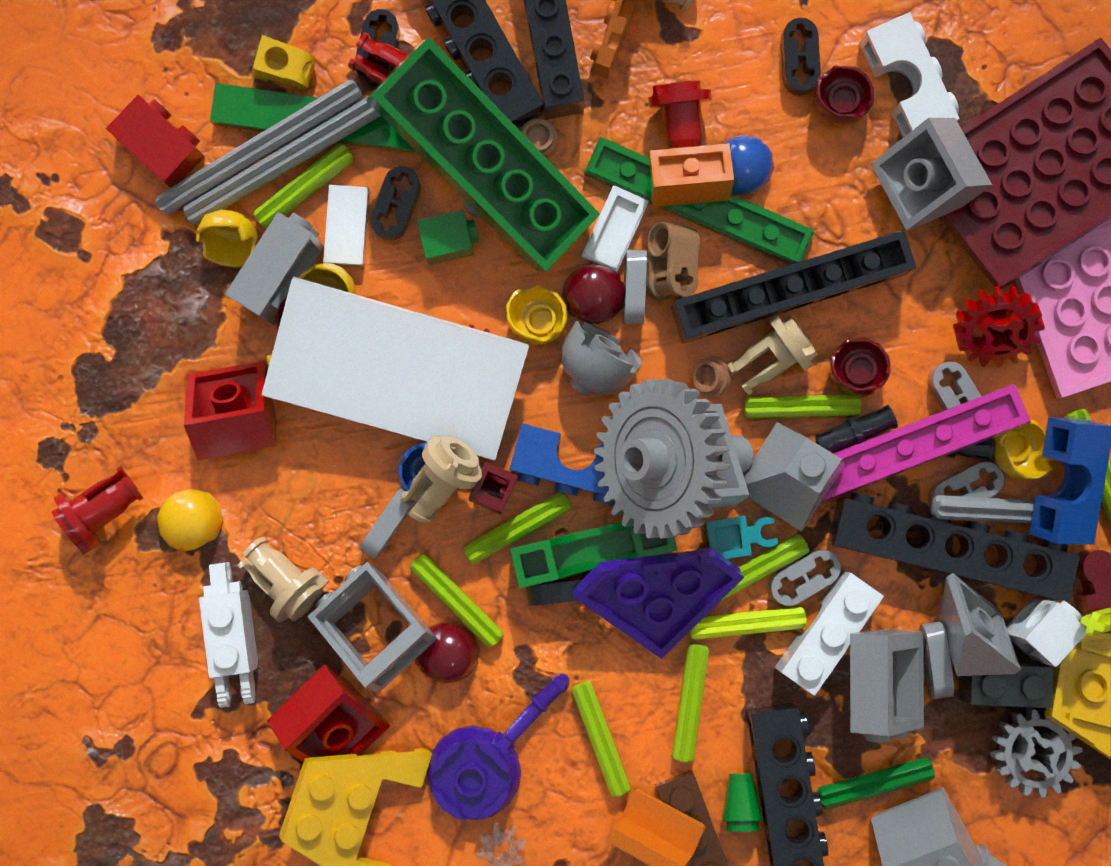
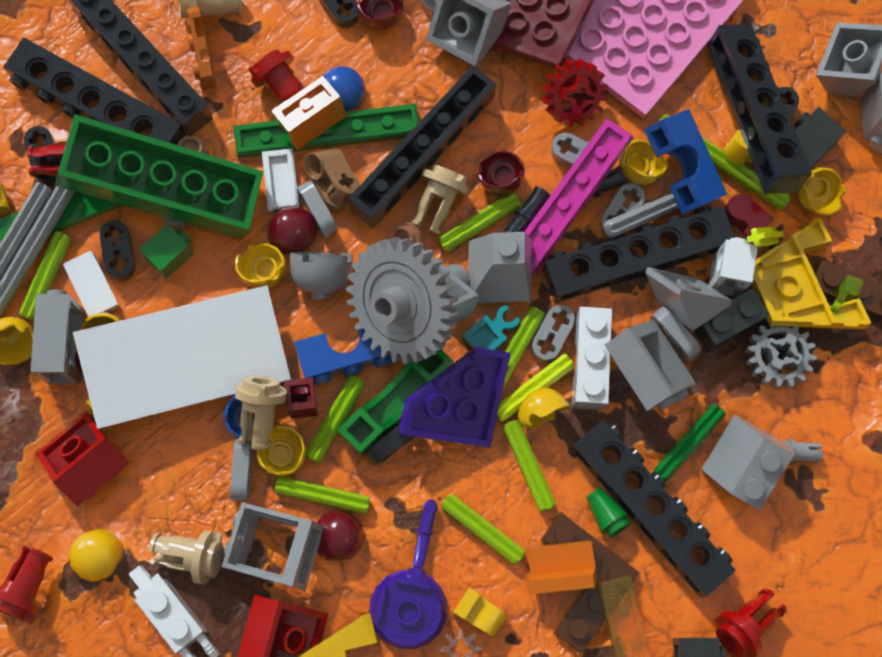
camera: 35 degrees left, 10 degrees down
none -> yellow hair [256,425,307,477]
none -> yellow leg [453,587,508,638]
none -> yellow hair [518,387,570,430]

